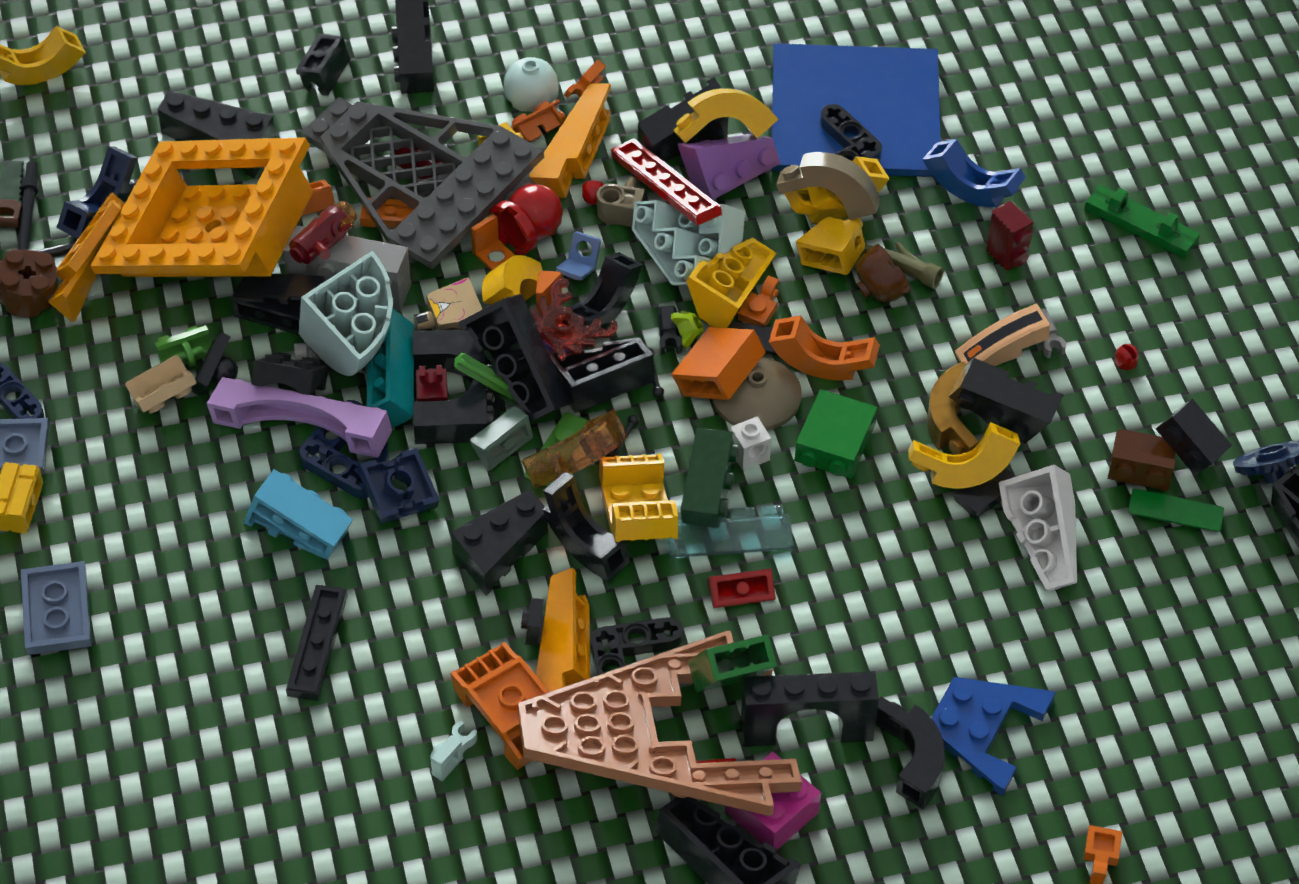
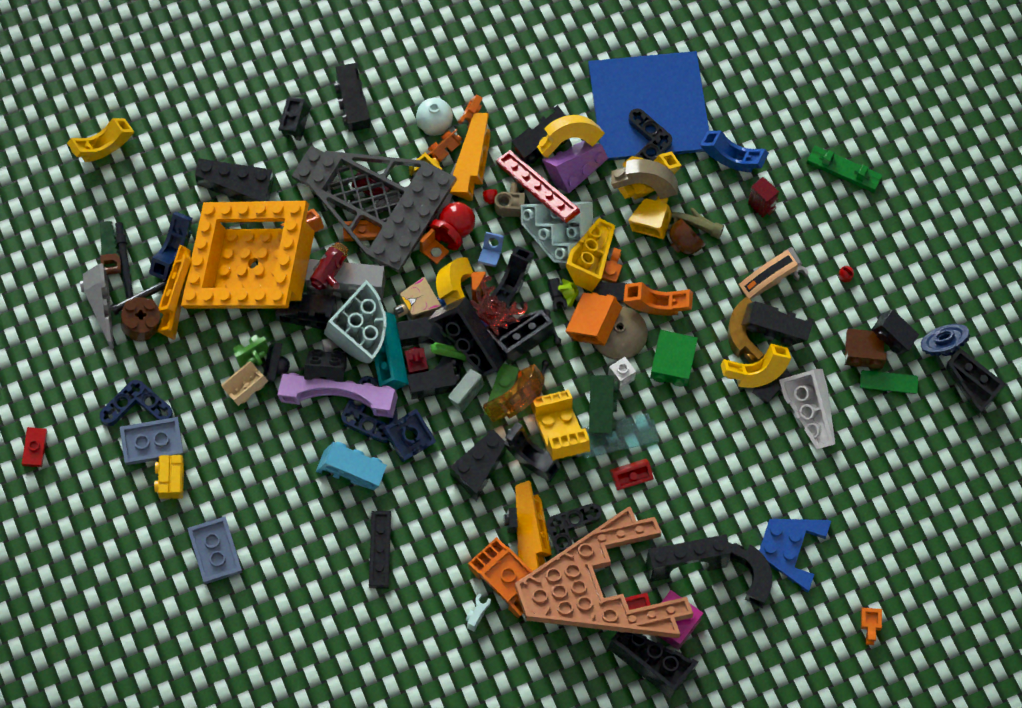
camera: 10 degrees left, 15 degrees up
green brick [688,634,777,693] -> none

